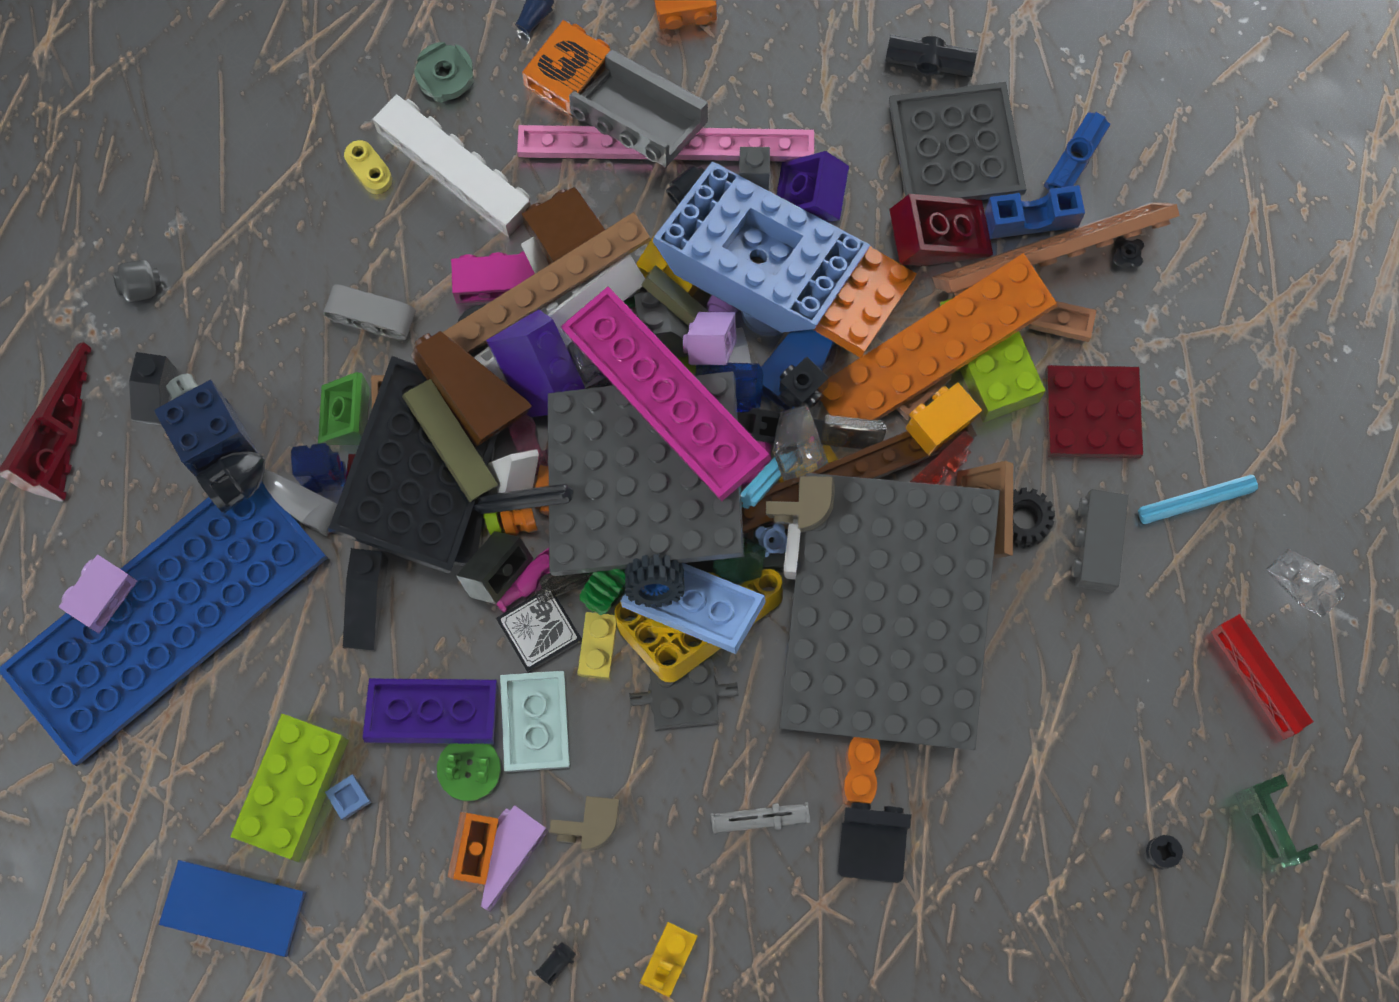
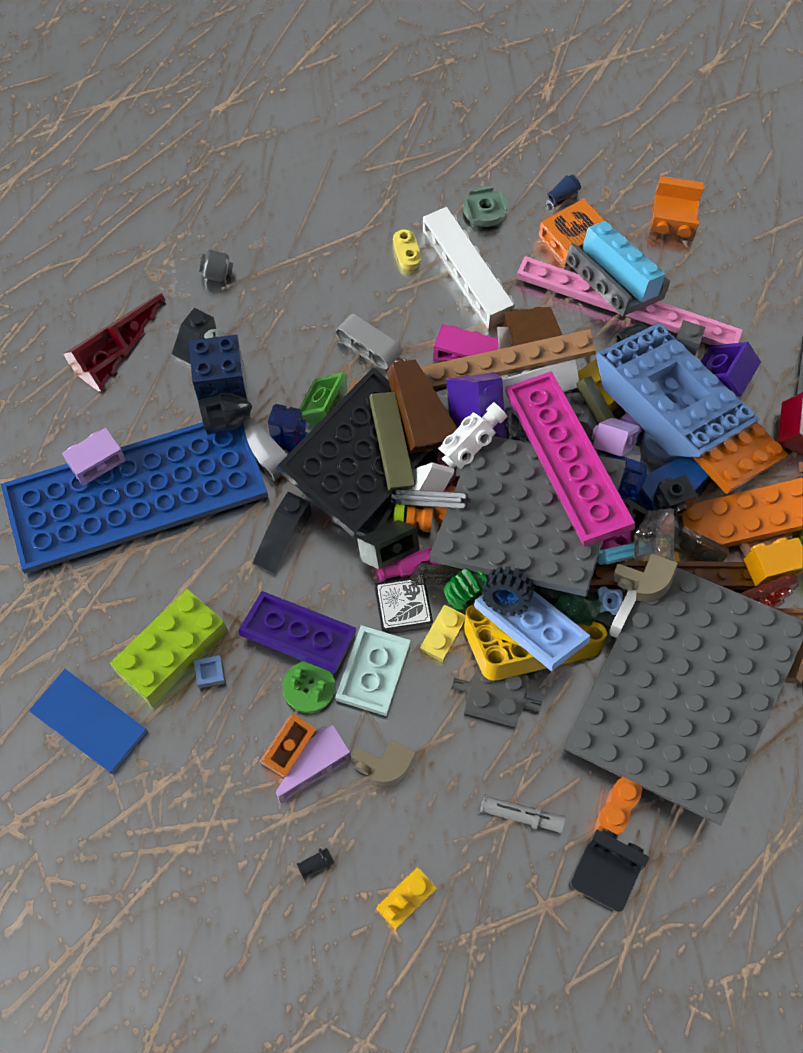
camera: 20 degrees right, 10 degrees down
none -> white brick [438,402,508,469]
none -> medium azure brick [582,221,666,303]

